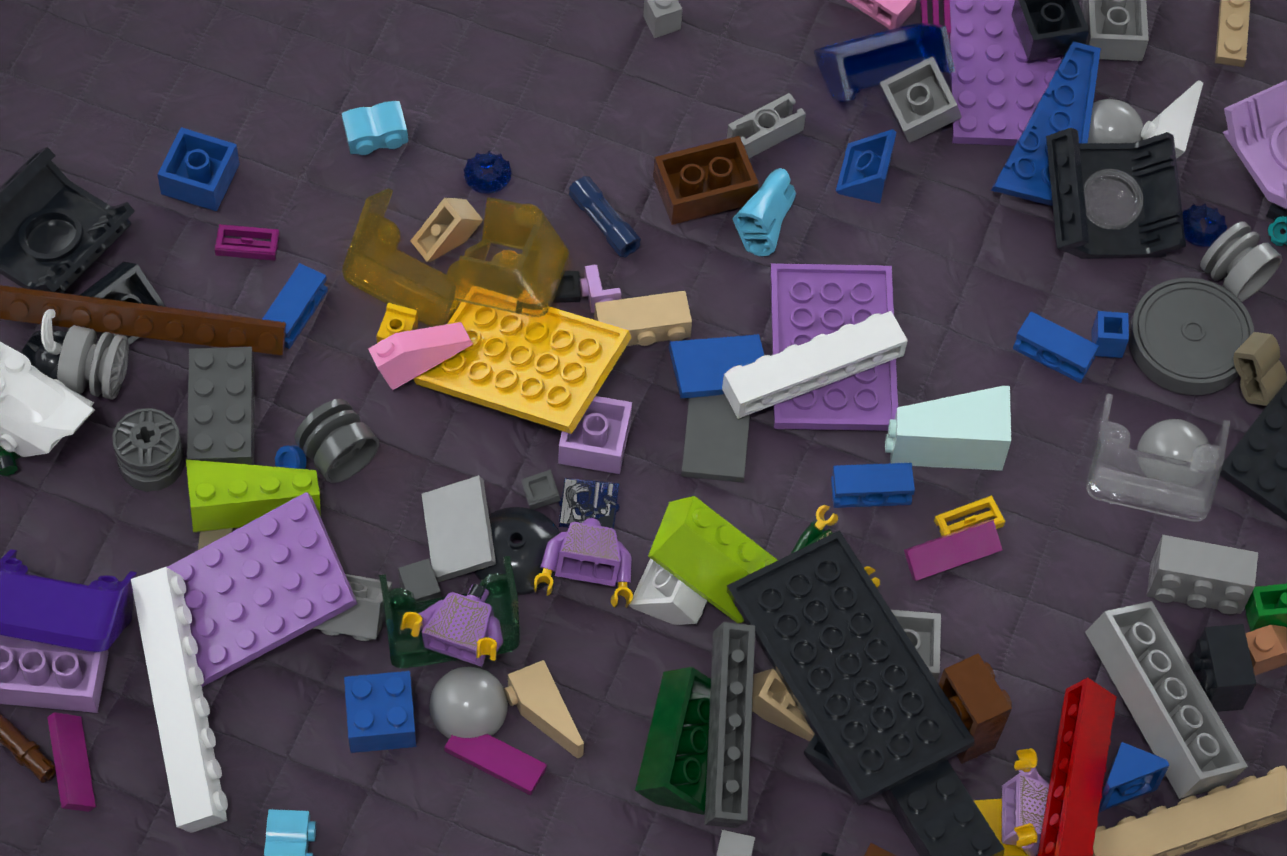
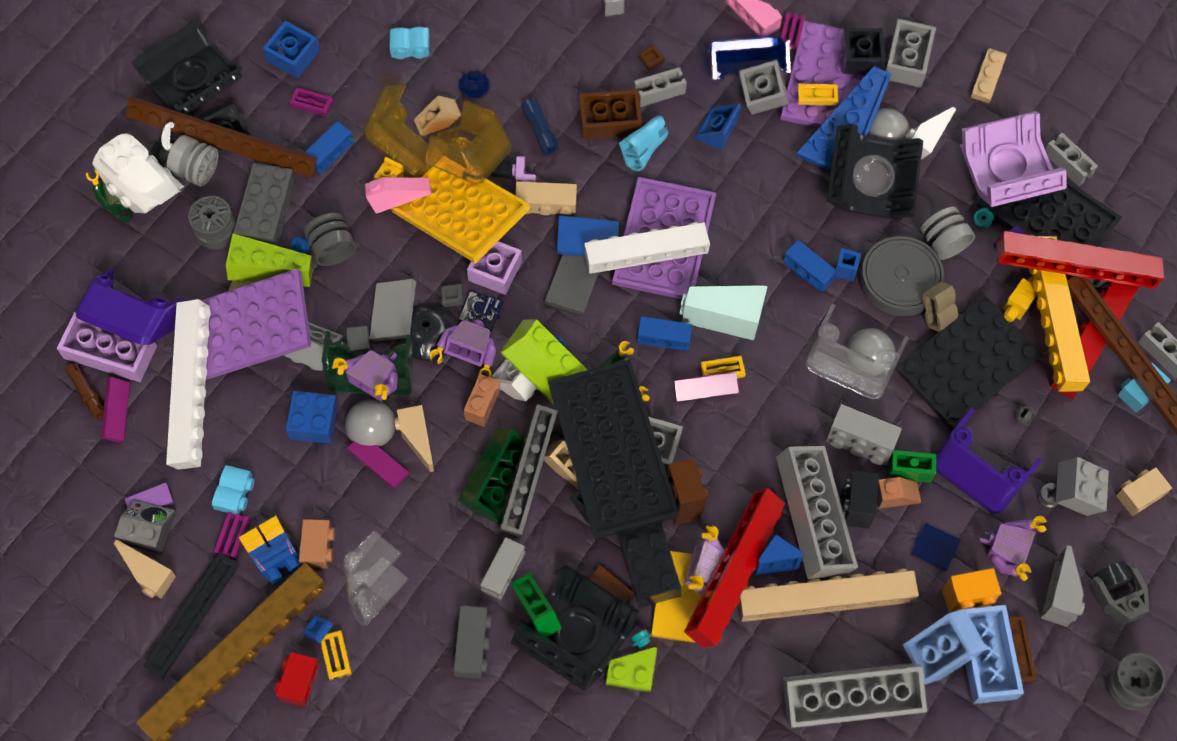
camera: 15 degrees right, 5 degrees up
clear blue gear [1182,203,1228,247] -> none
none -> nougat brick [464,374,500,427]
none -> reddish brown tile [638,45,665,71]
none -> yellow plate [797,84,838,106]

